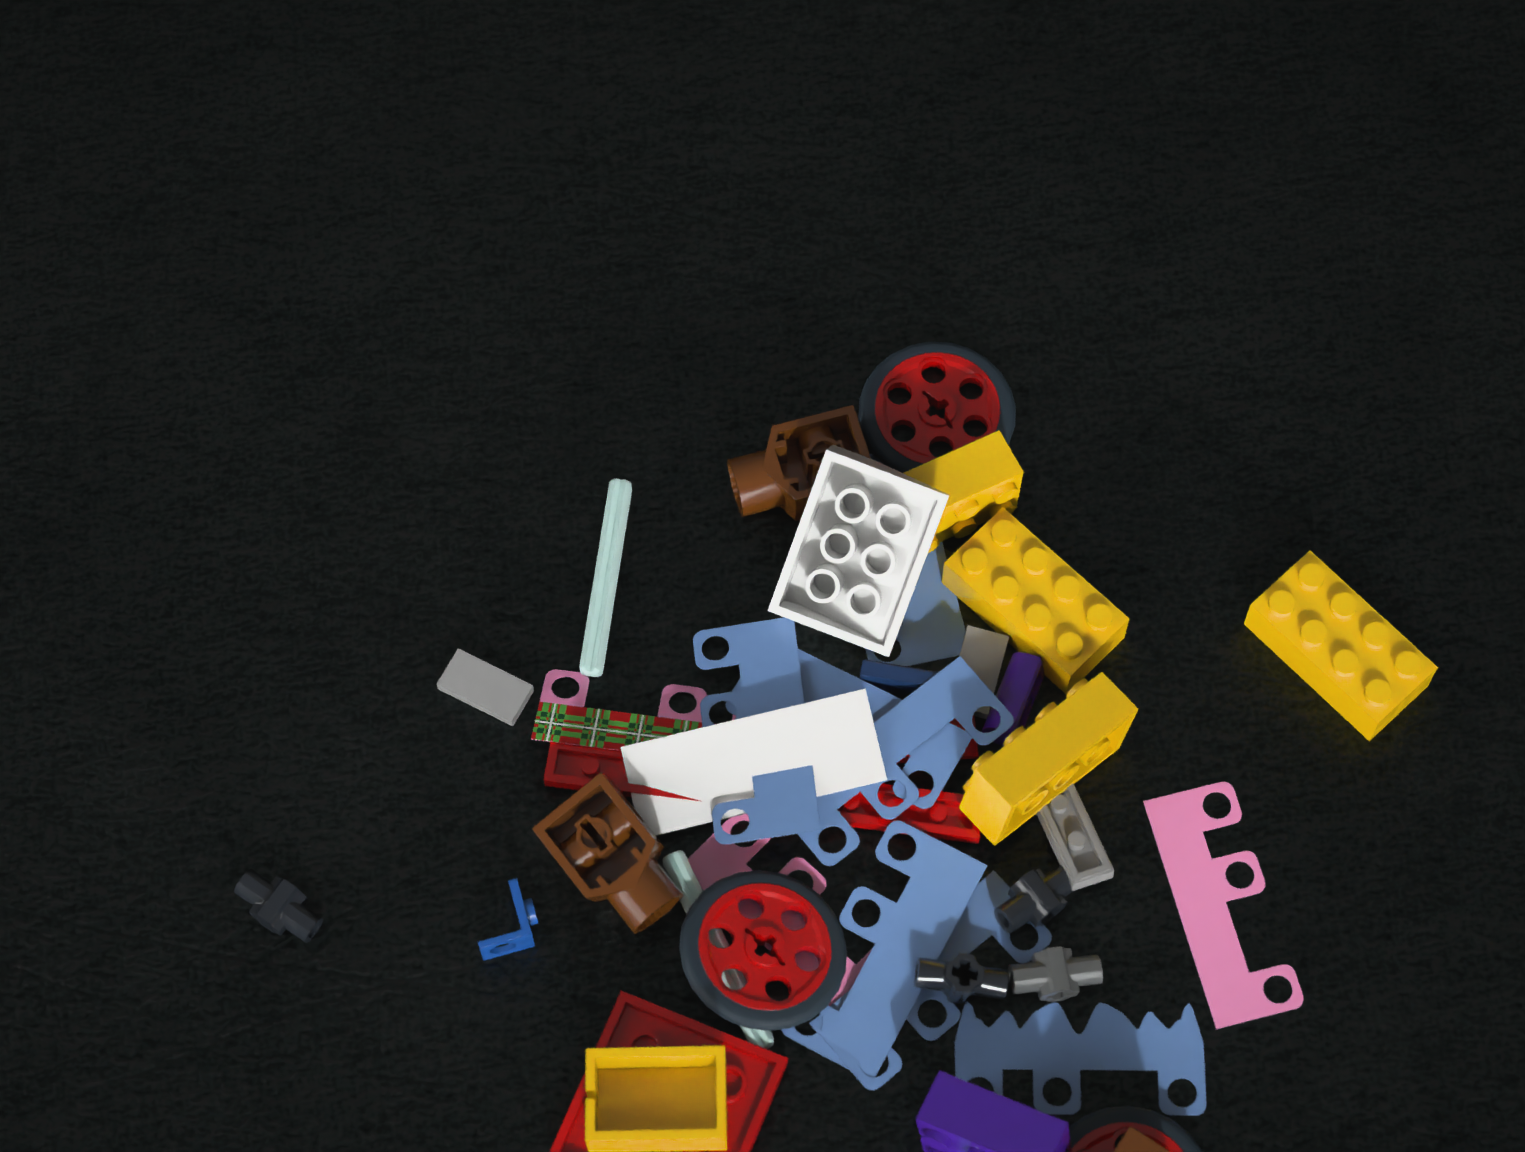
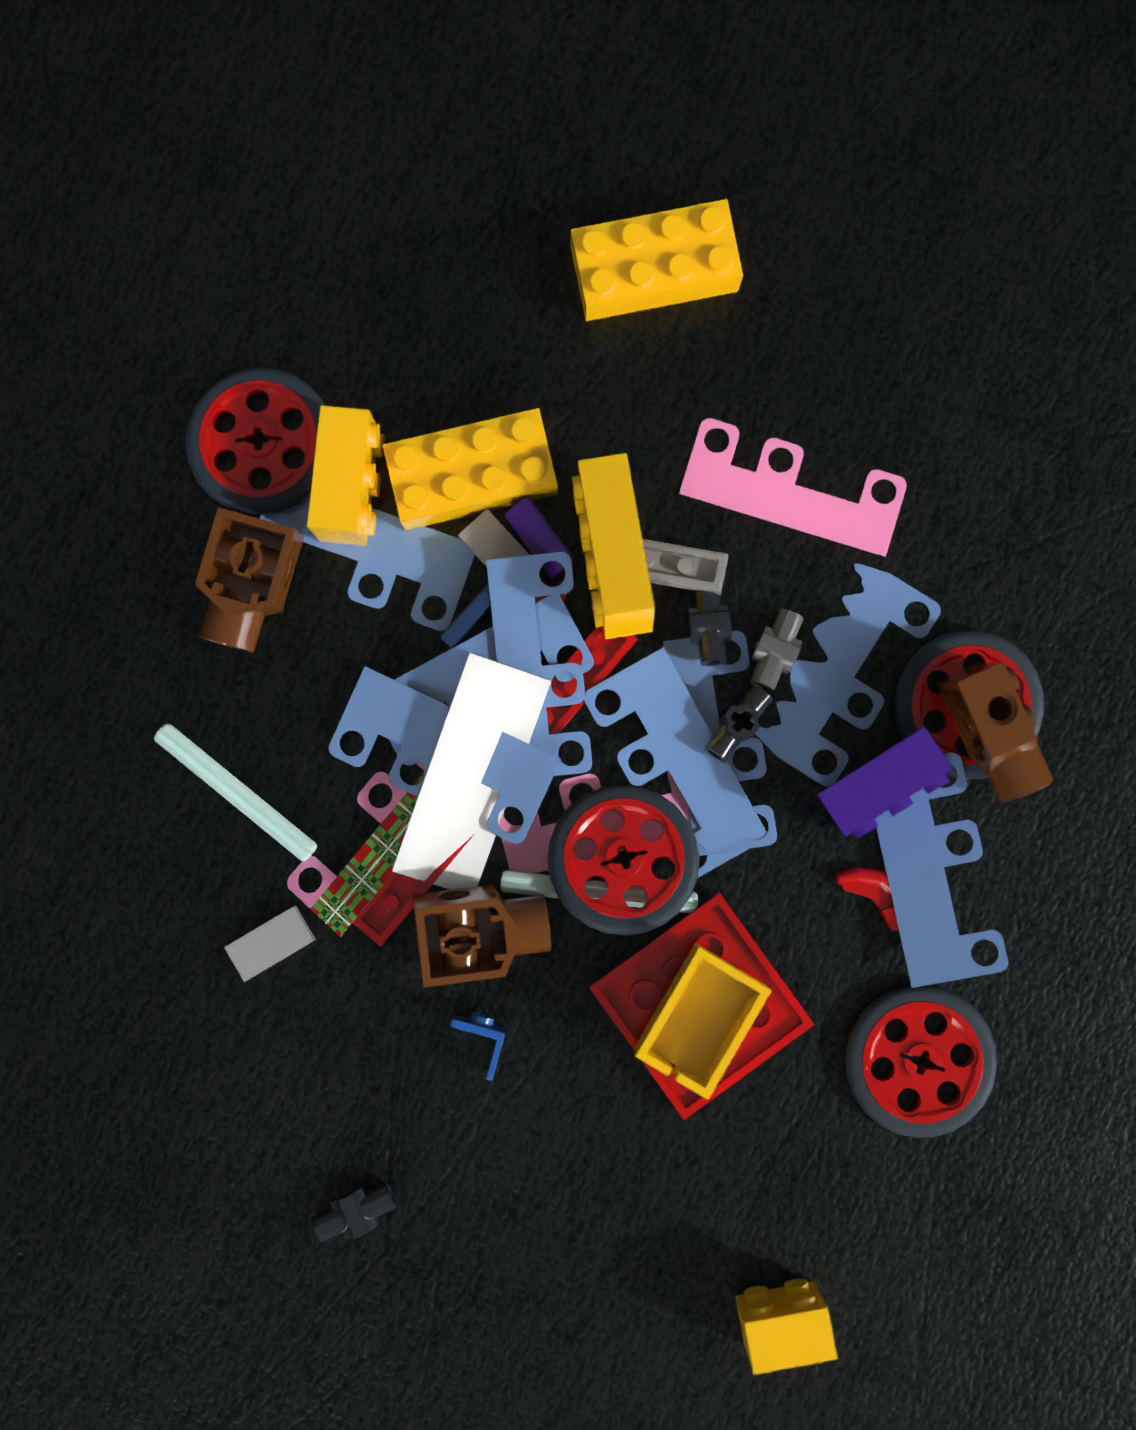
camera: 60 degrees left, 20 degrees up
white slope [768,445,949,657] -> none

